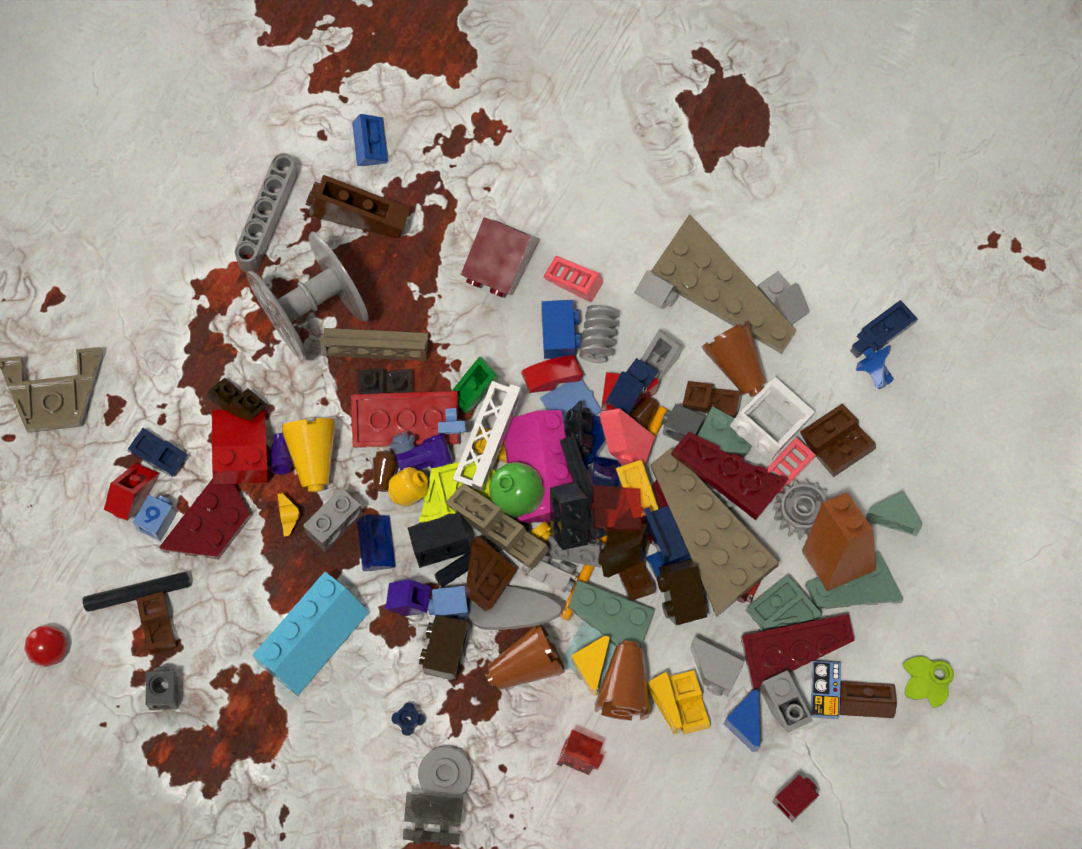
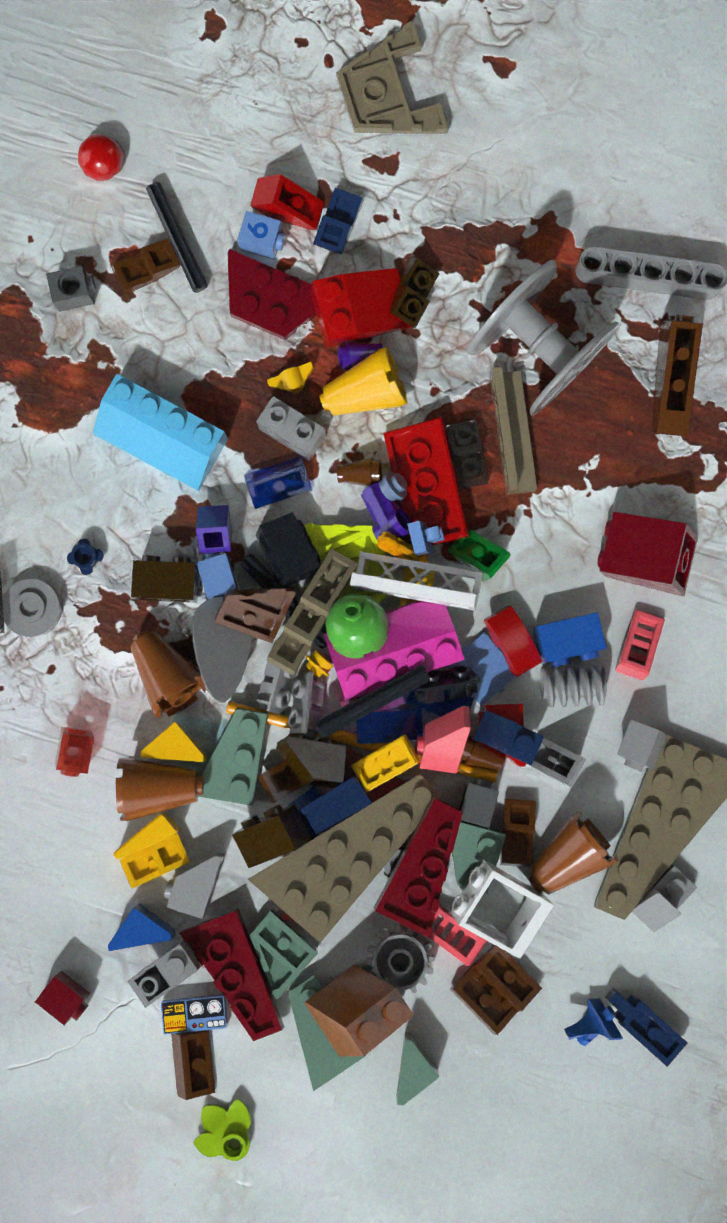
camera: 85 degrees right, 15 degrees up
yellow head [388,467,428,507] -> none
black brick [550,483,588,550] -> none
clear red piece [590,485,643,532] -> none
none -> light orange axle [377,531,429,563]

